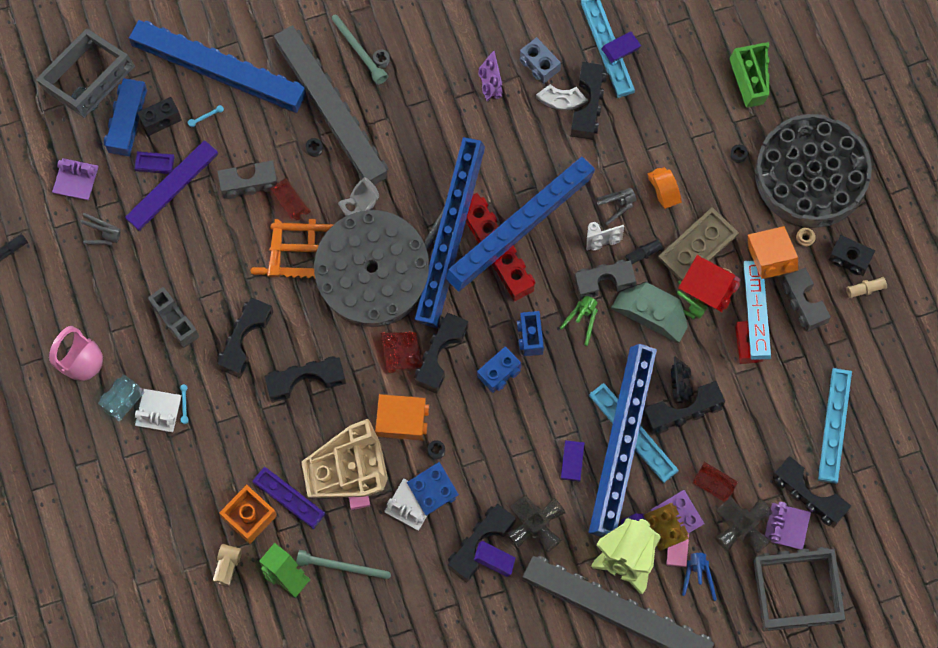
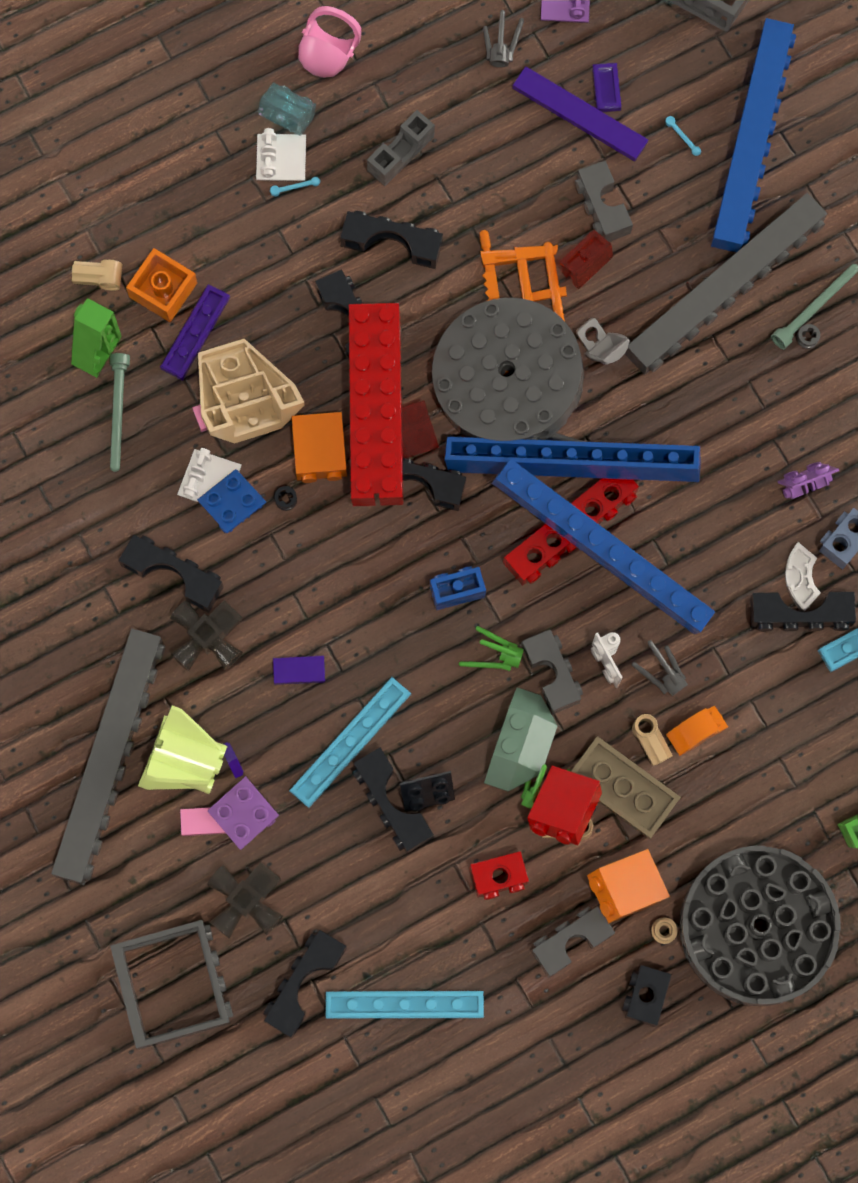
camera: 75 degrees right, 5 degrees up
blue brick [104,78,147,157] -> none
black brick [137,97,182,136] -> none
black bush [306,138,323,157] -> none
dark purple tile [474,541,516,577] -> none
blue brick [477,346,521,393] -> none
blue brick [589,344,657,537] -> none
black axle [625,239,663,264] -> none
pearl gold hinge [643,502,689,551] -> none
blue plant [682,553,717,601] -> none
clear red hinge [693,461,738,503] -> none
black bush [730,144,748,163] -> none
medium azure tile [743,261,771,359] -> none
medium lavender hinge [764,502,811,550] -> none
tan pin [846,277,887,298] -> none
none -> red piece [349,303,403,506]
none -> tan piece [632,714,673,766]

